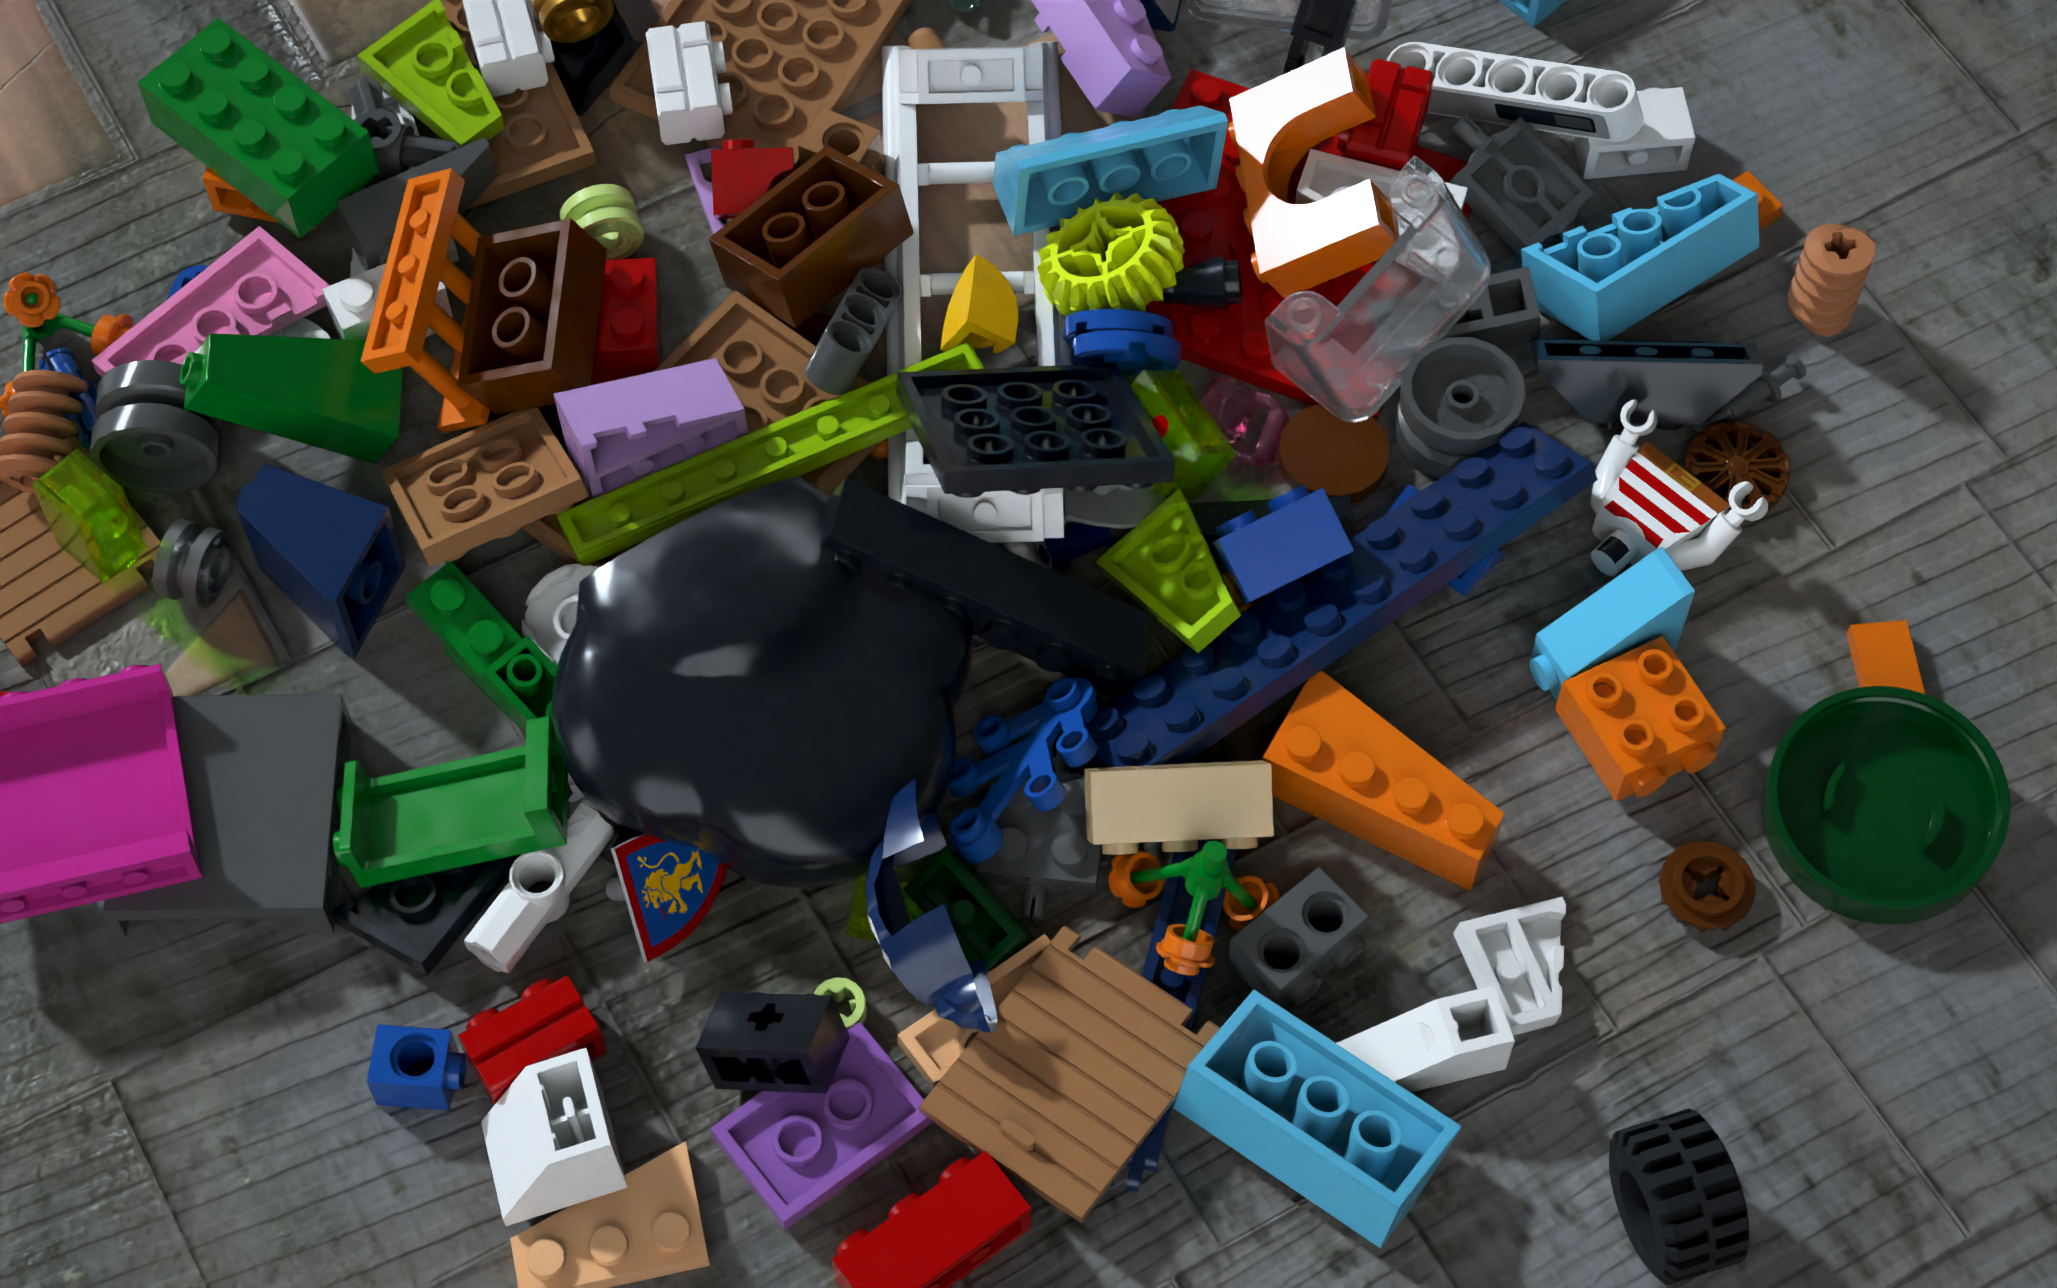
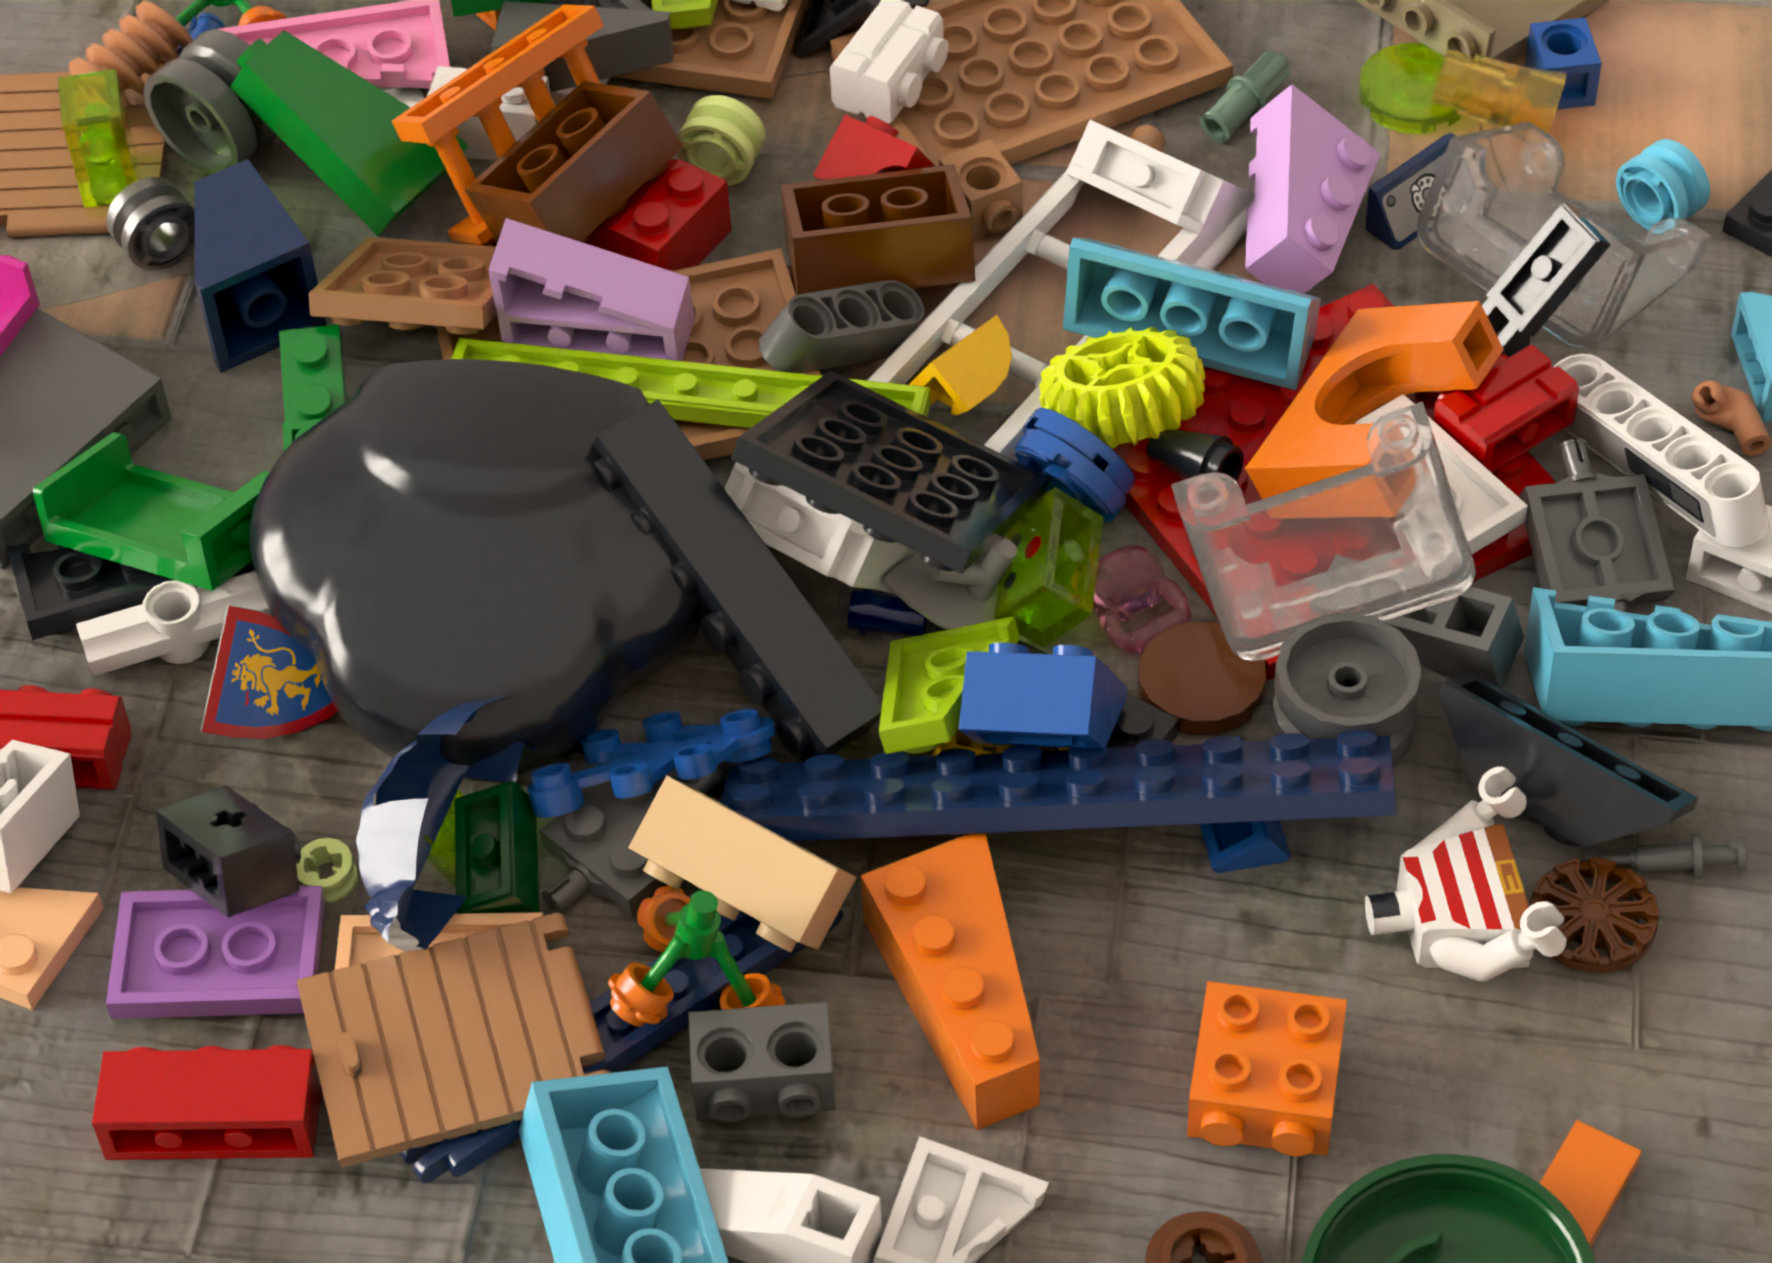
camera: 40 degrees right, 10 degrees down
medium azure slope [1529,547,1695,701] -> none
none -> nougat arm [1691,380,1772,456]

